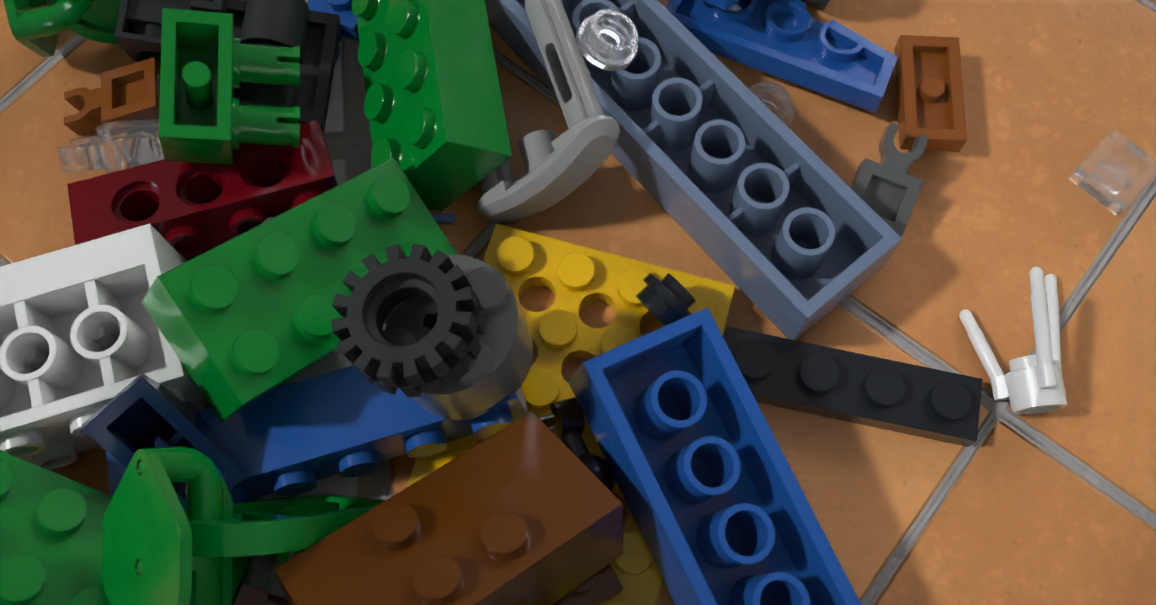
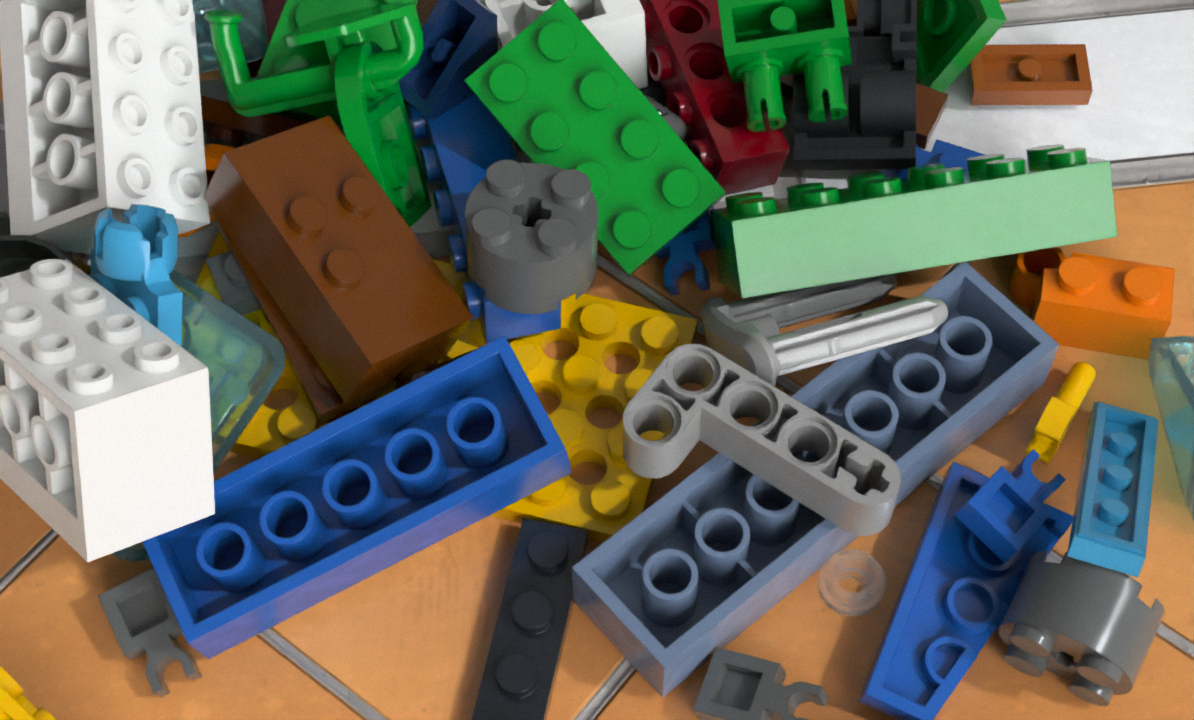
camera: 90 degrees right, 10 degrees down
black tyre [331,243,485,397] -> none
clear plate [576,9,638,71] -> none
black plate [636,273,696,326] -> none
none -> light grey beam [623,344,901,536]

